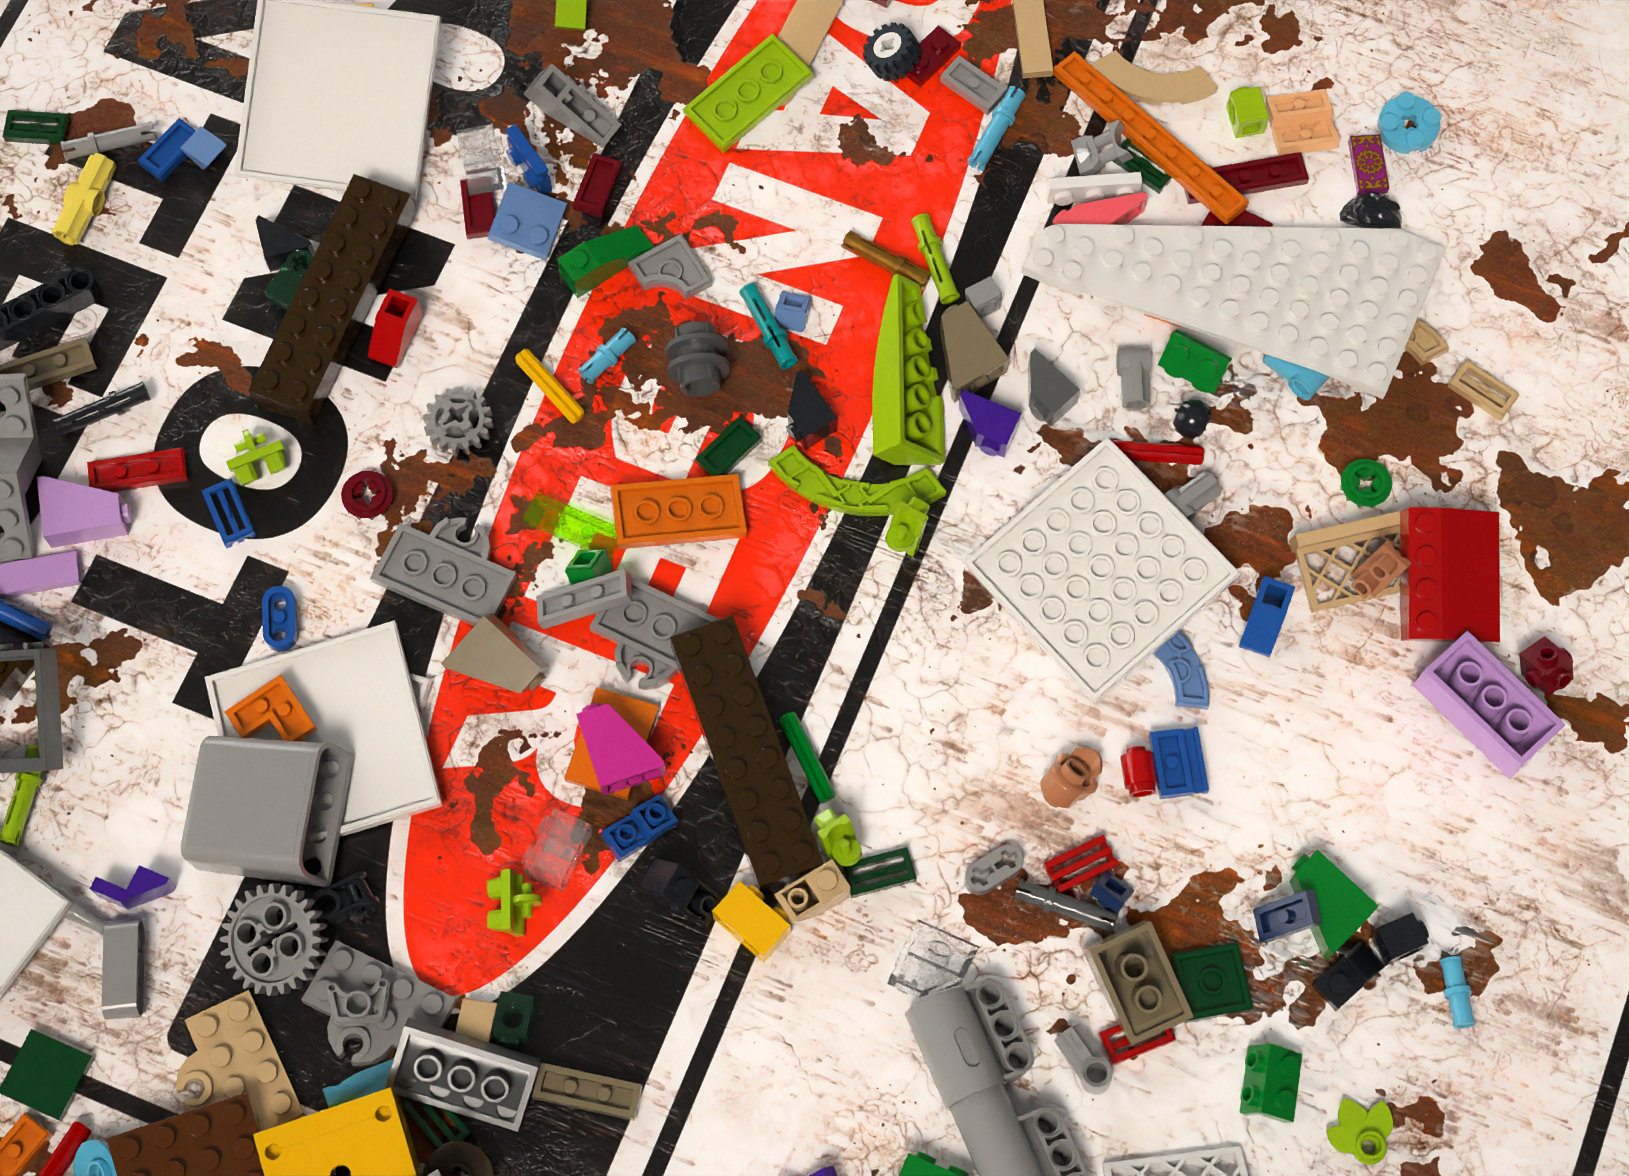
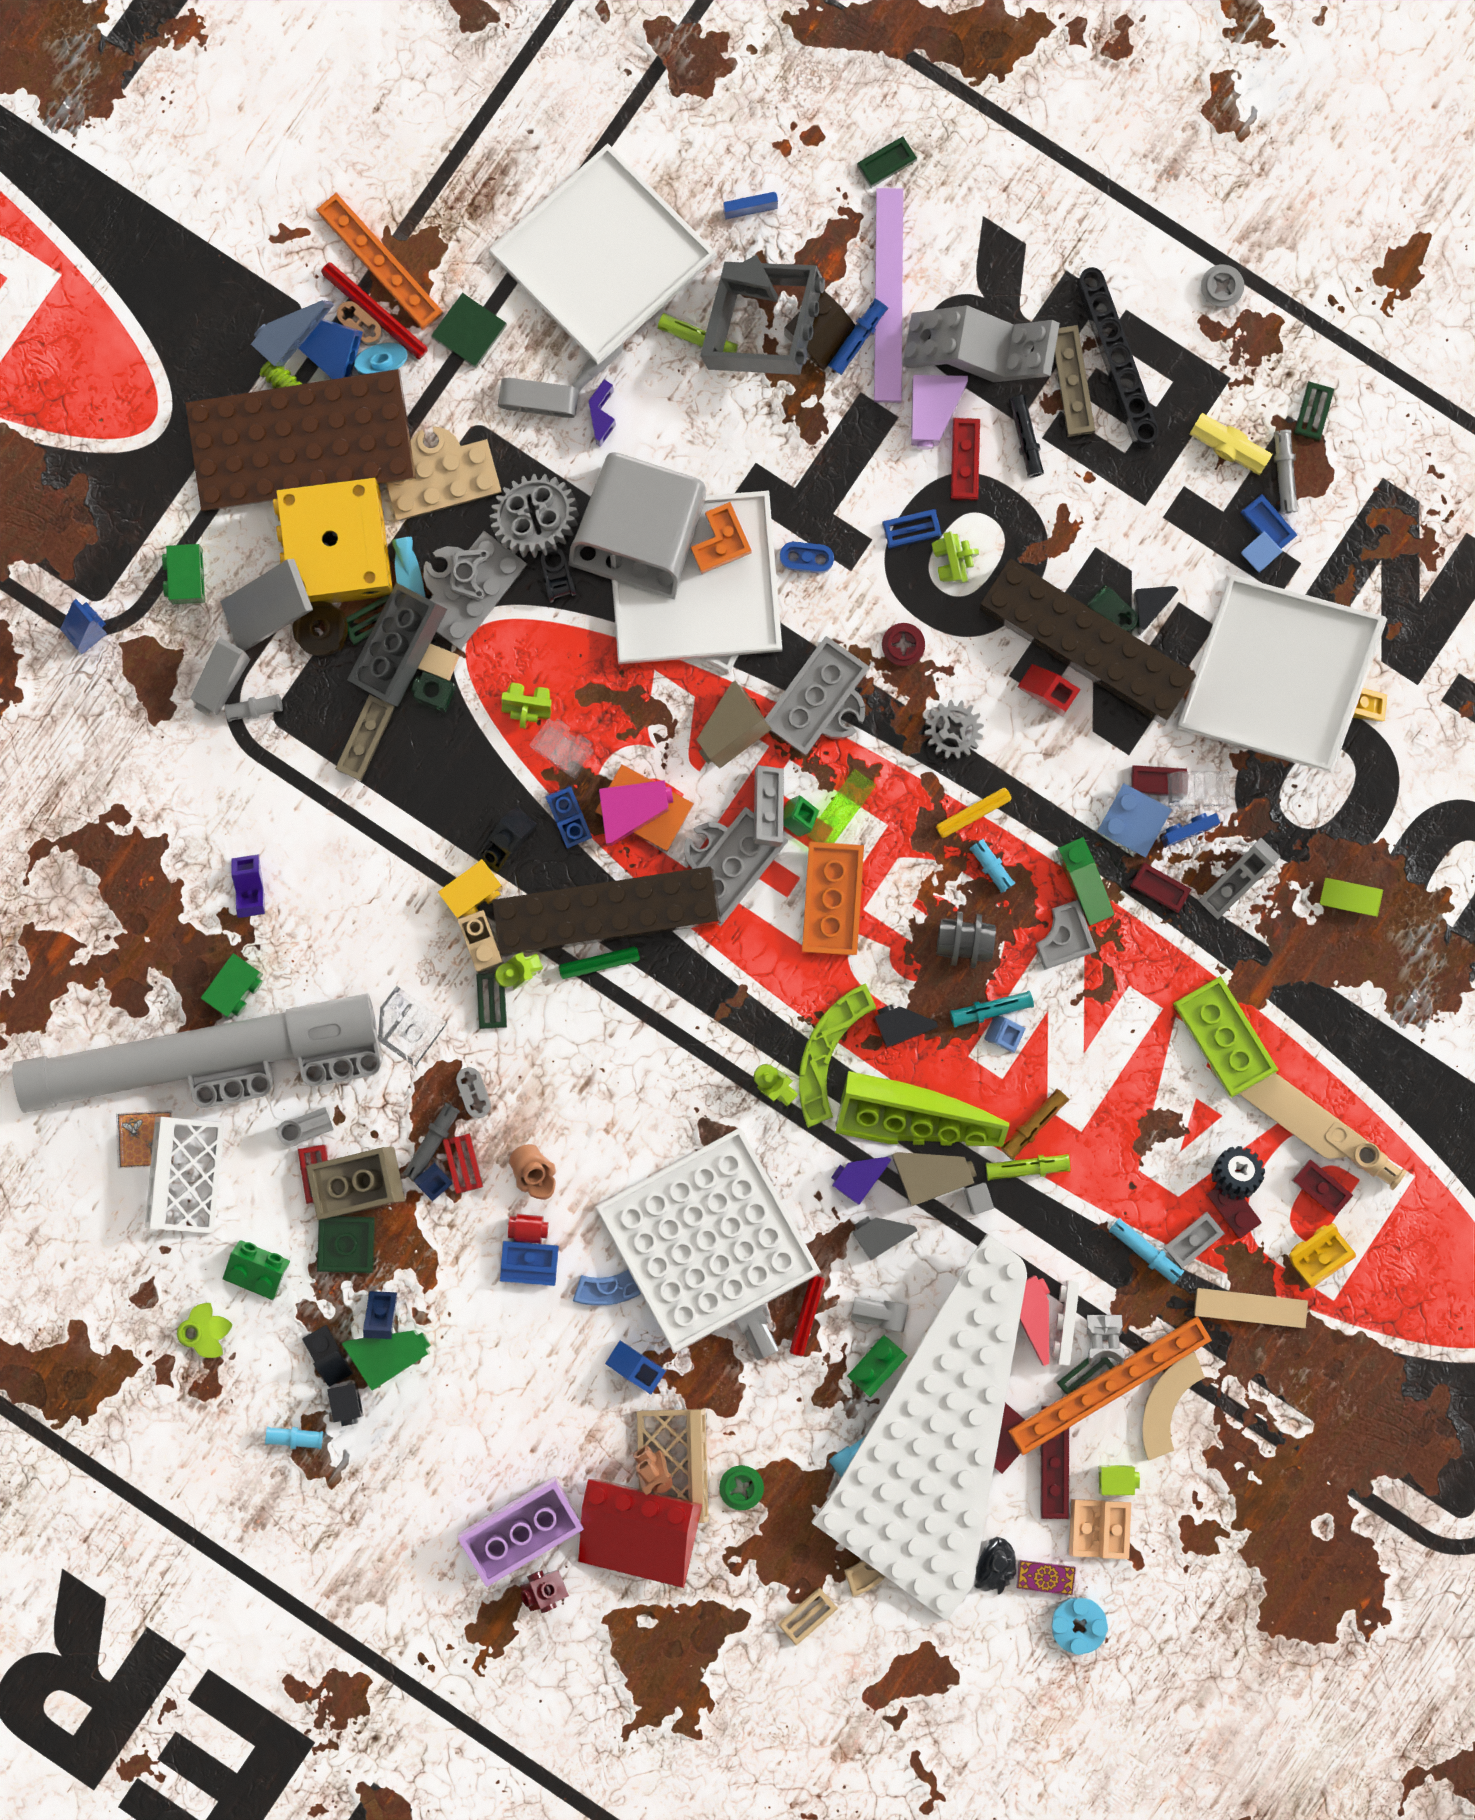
camera: 100 degrees right, 15 degrees up
dark green tile [695,416,762,476] -> none
black piece [1173,399,1212,439] -> none

